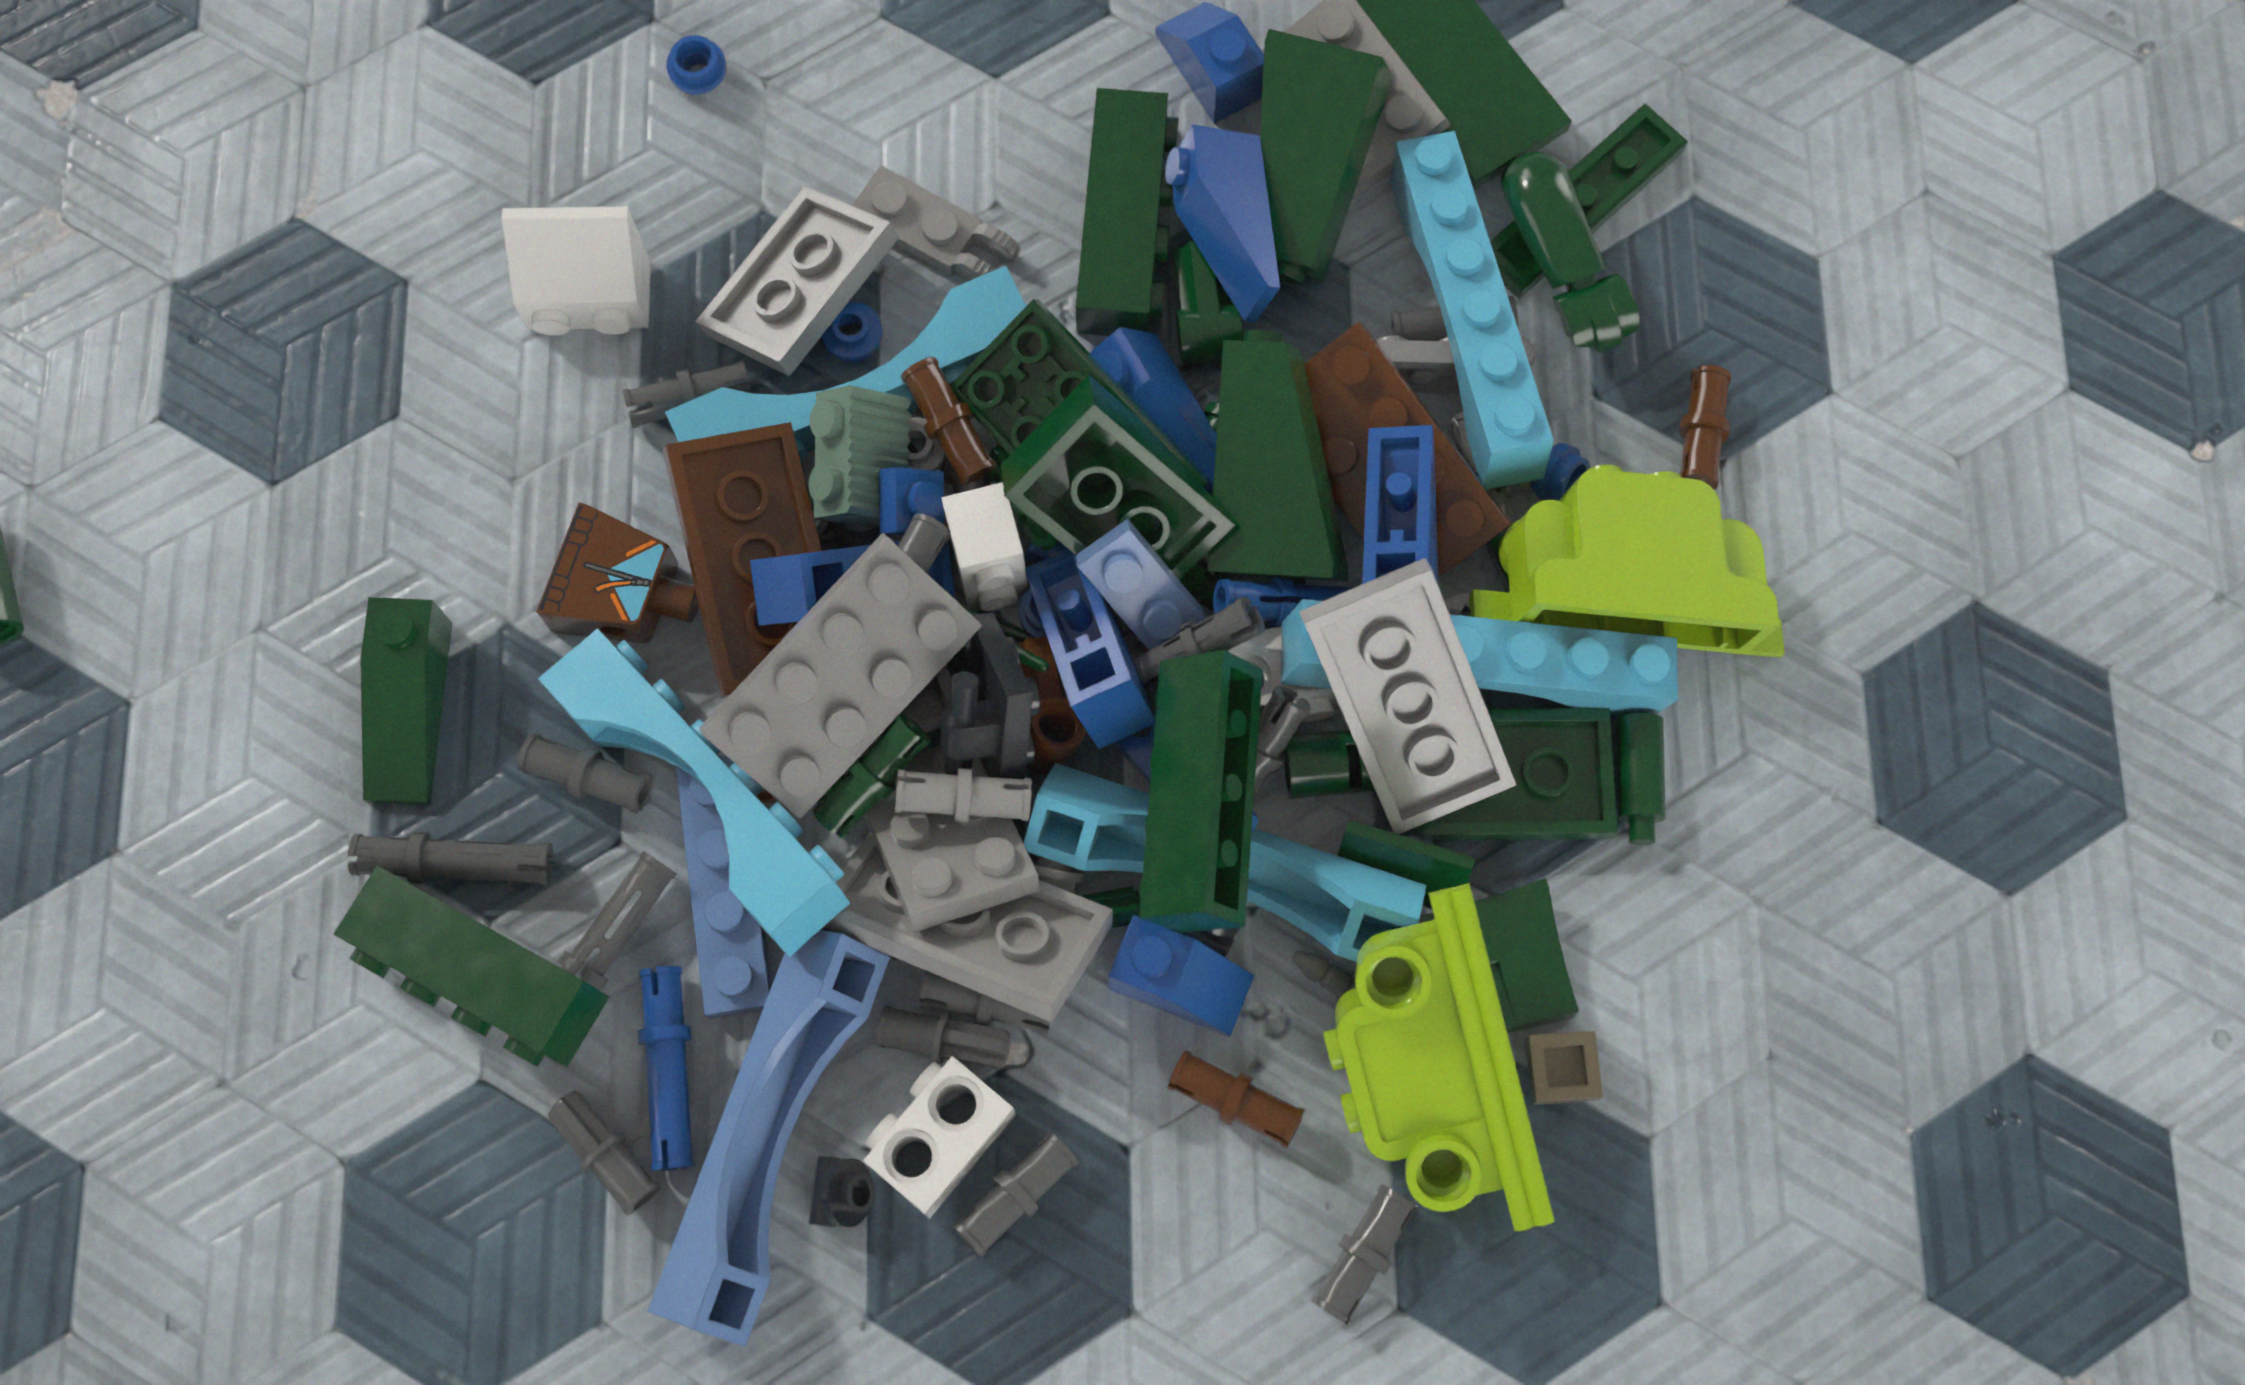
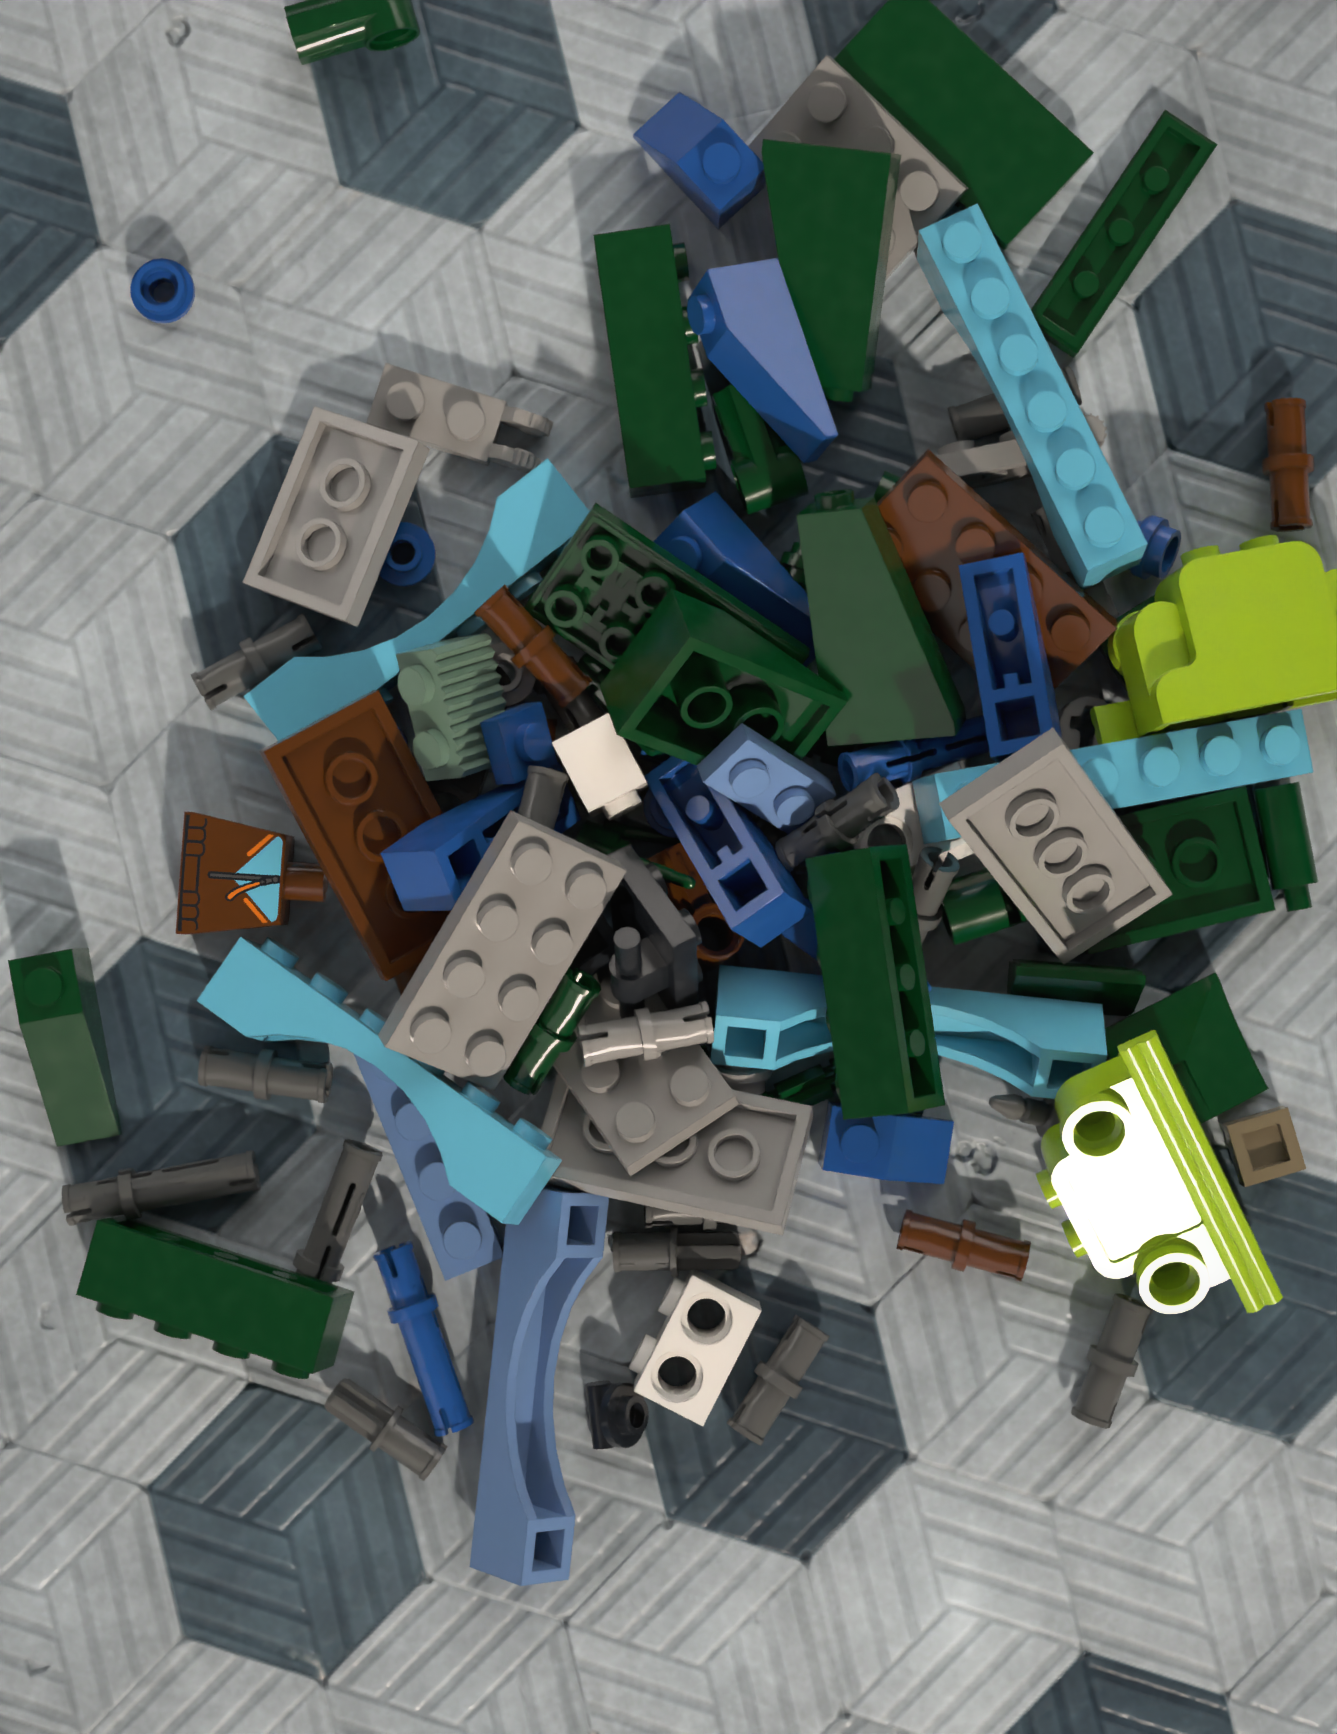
camera: 10 degrees left, 15 degrees up
white slope [502,206,651,336] -> none
dark green piece [1501,151,1640,352] -> none

